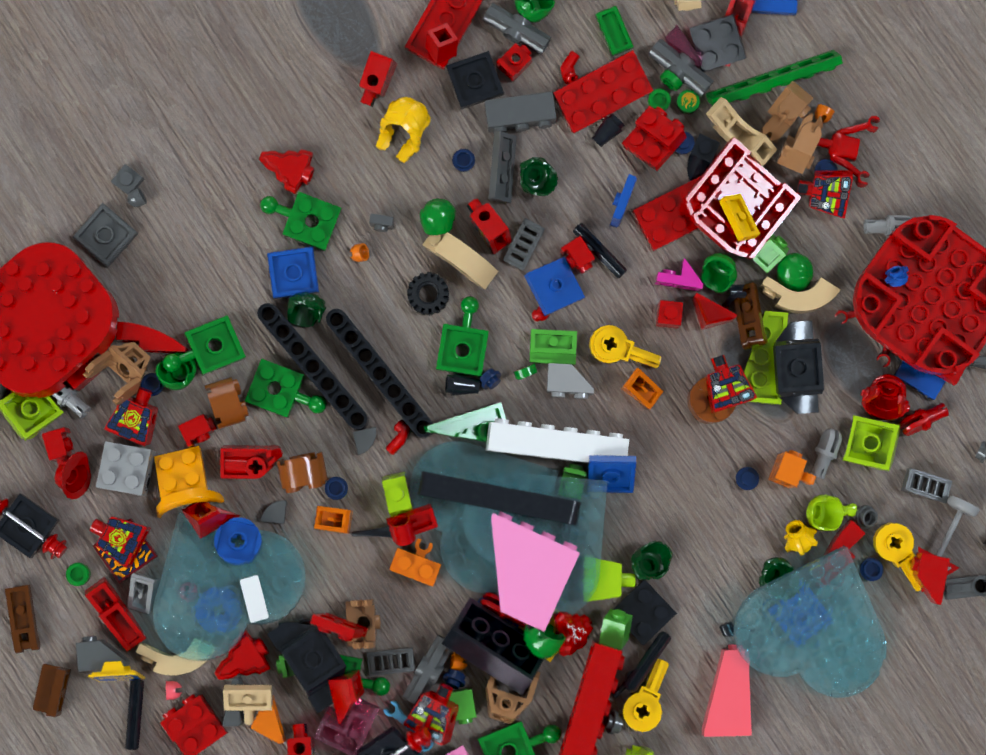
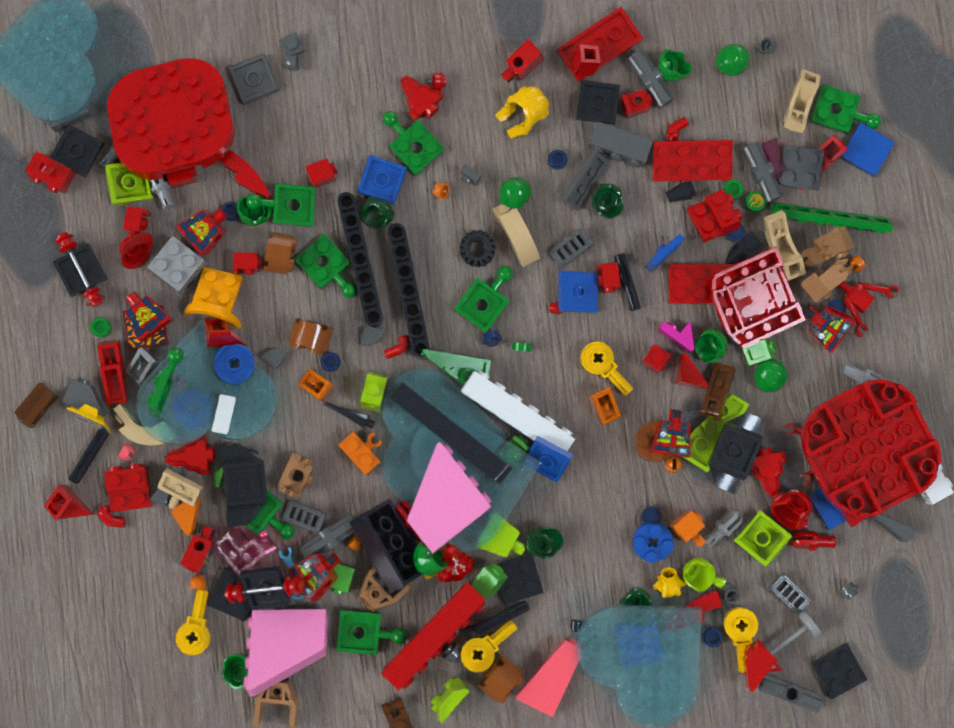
camera: 25 degrees right, 0 degrees up
reddish brown plate [5,585,41,654] -> none
medium nougat piece [83,342,150,405] -> none
red piece [220,445,283,479] -> none
red plate [310,613,368,641] -> none
red slope [328,670,365,726] -> none
red plate [386,504,438,546] -> none
dark blue plate [443,669,466,689] -> none
black cone [445,373,480,396] -> none
red torso [467,199,512,254] -> none
bright green plate [529,329,577,365] -> none
light grey slope [547,363,594,399] -> none
green tile [595,5,634,57] -> none
green tile [660,70,683,91] -> none
yellow plate [719,194,760,241] -> none
black hand [722,284,747,308] -> none
tan arch [759,276,841,314] -> none
blue plate [885,266,909,287] -> none
none -> green plate [147,348,184,418]
none -> red brick [305,158,338,189]
none -> red plate [432,71,446,91]
none -> dark orange brick [476,654,523,704]
none -> blue plate [633,521,674,563]
none -> orange hinge [665,456,682,473]
none -> red rock [751,448,786,497]

